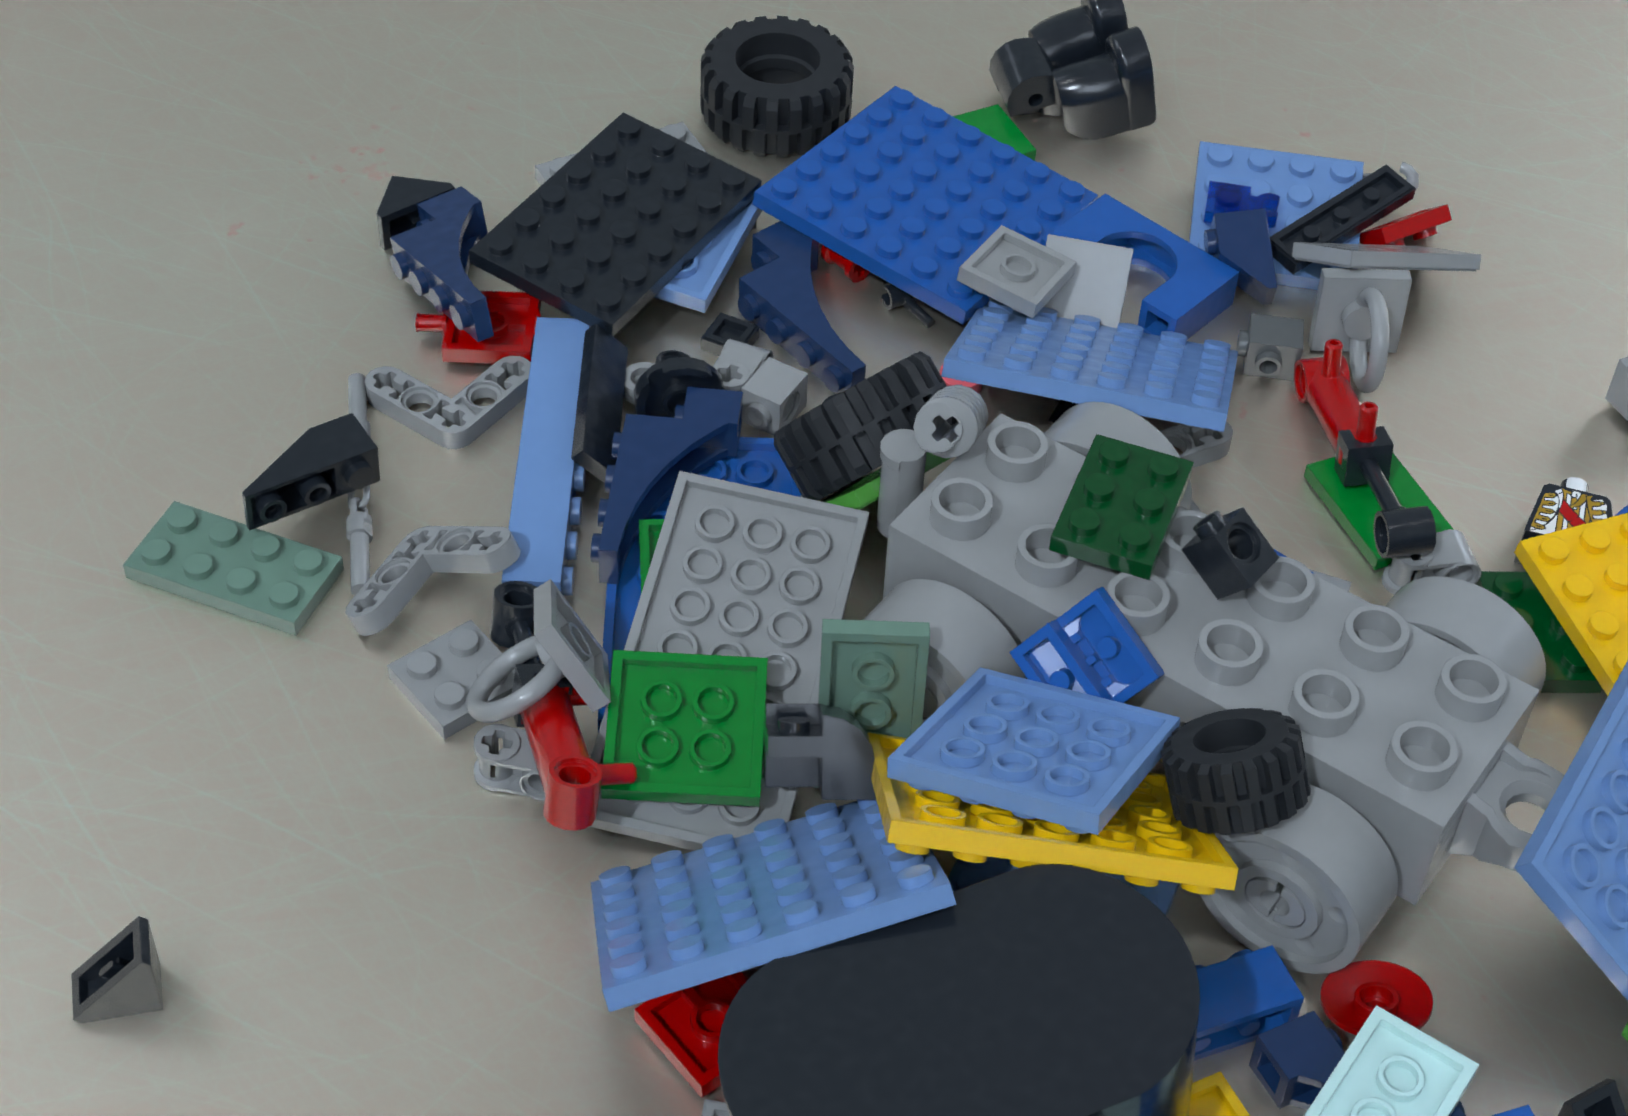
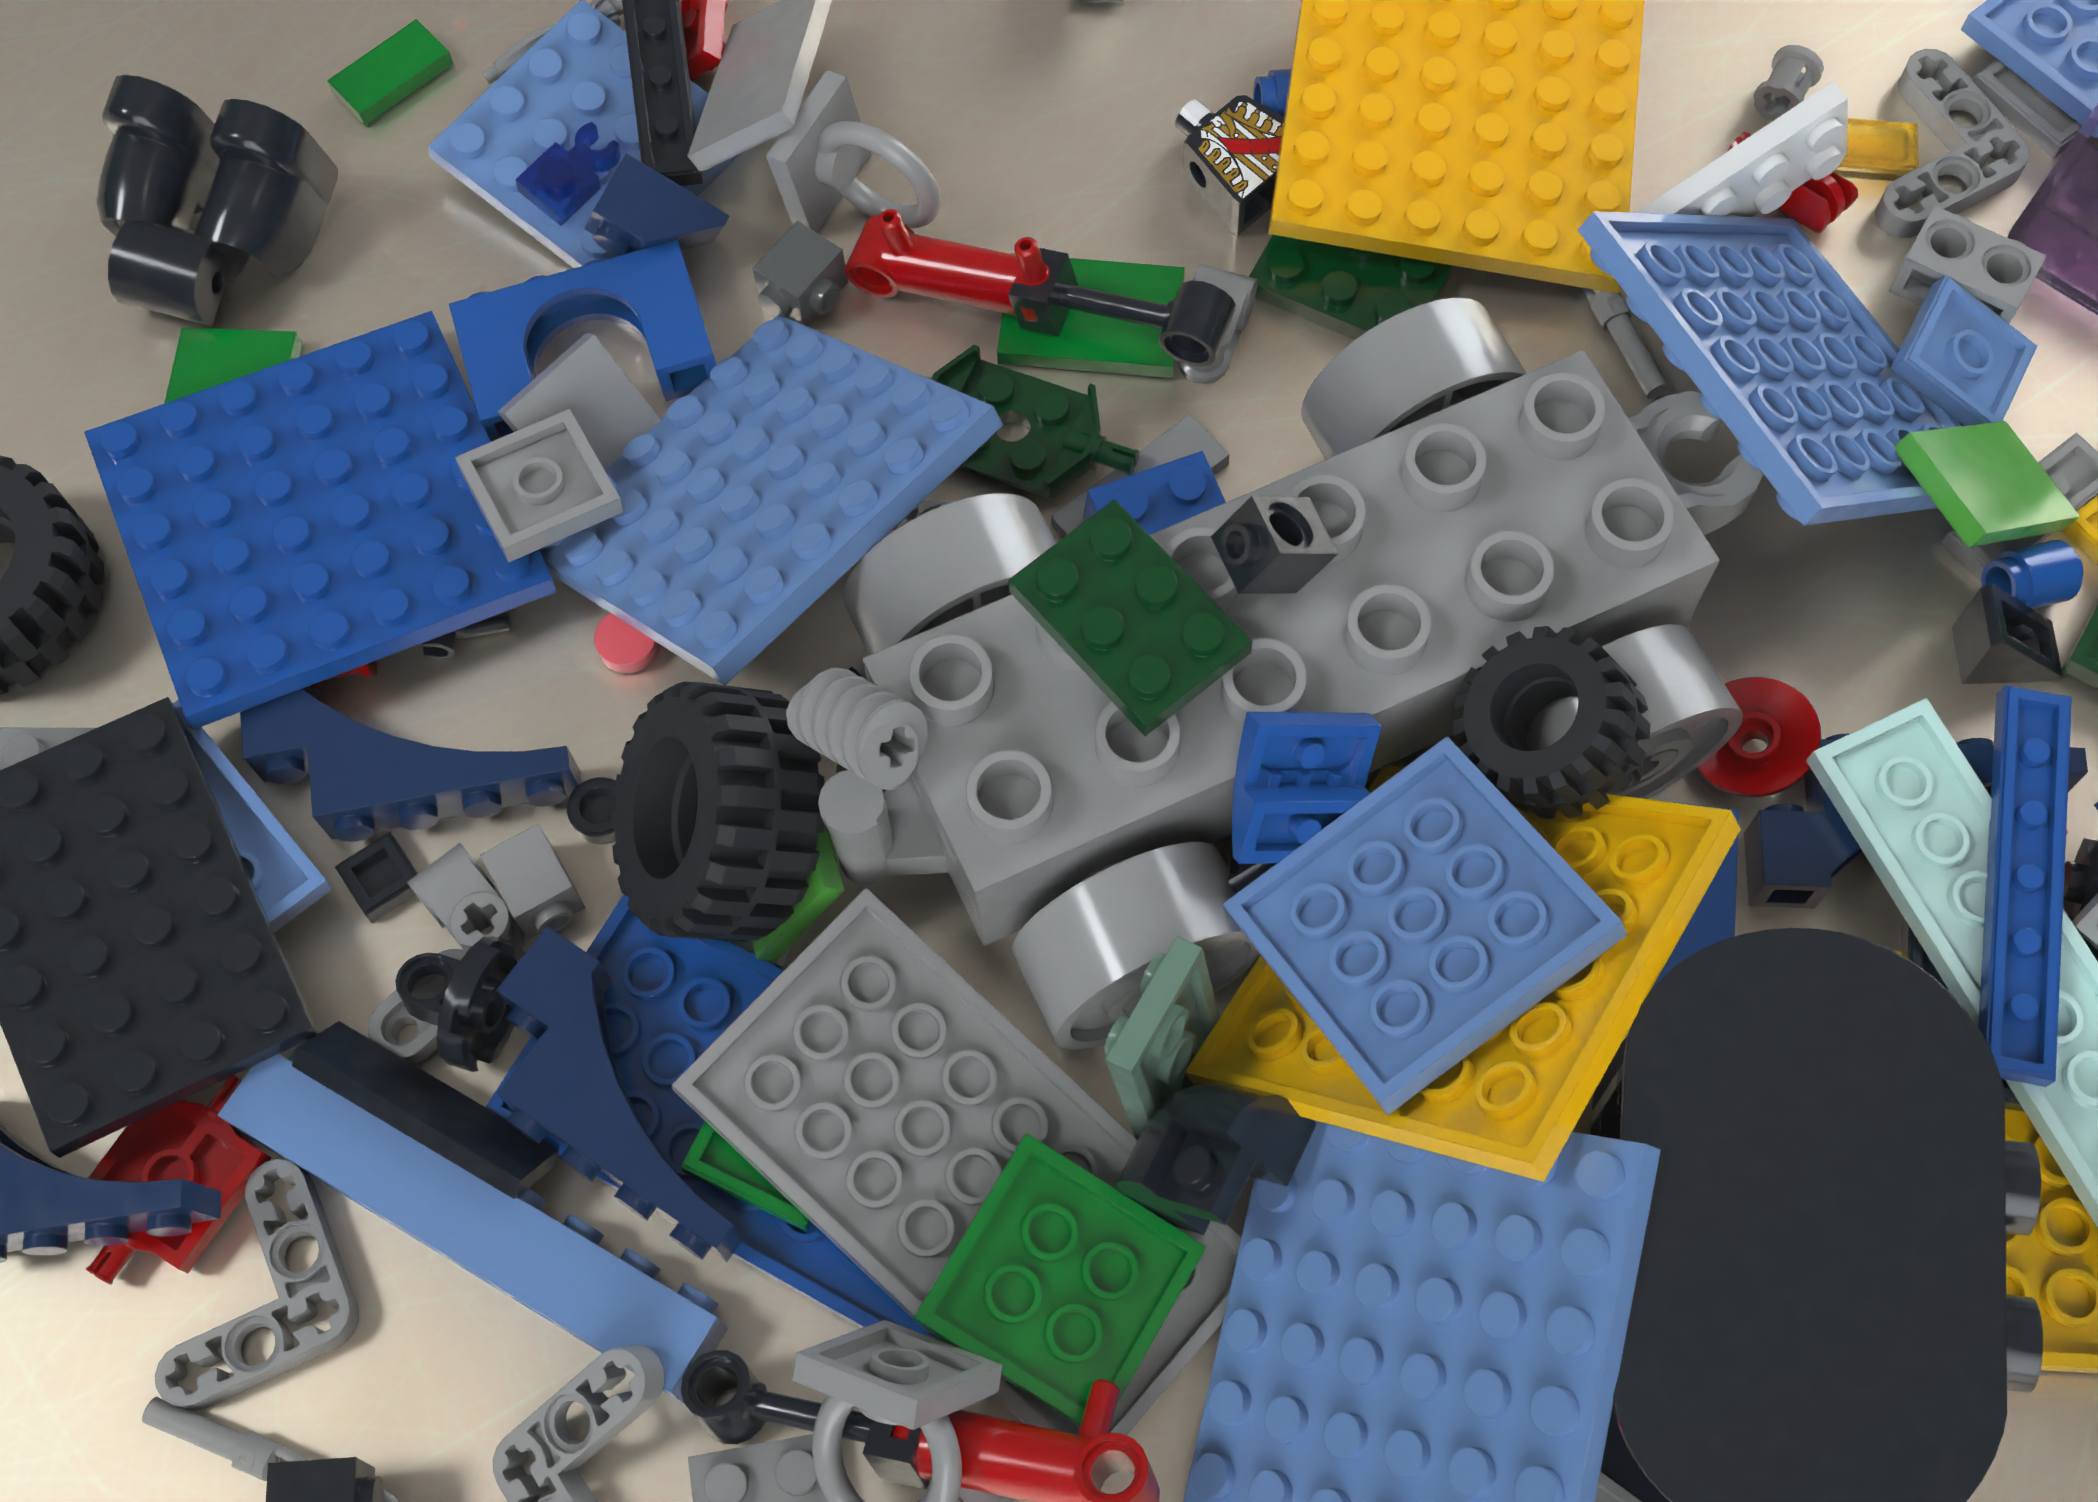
camera: 55 degrees left, 20 degrees up
none -> green tile [327,19,454,126]
none -> dark green plate [927,345,1140,499]

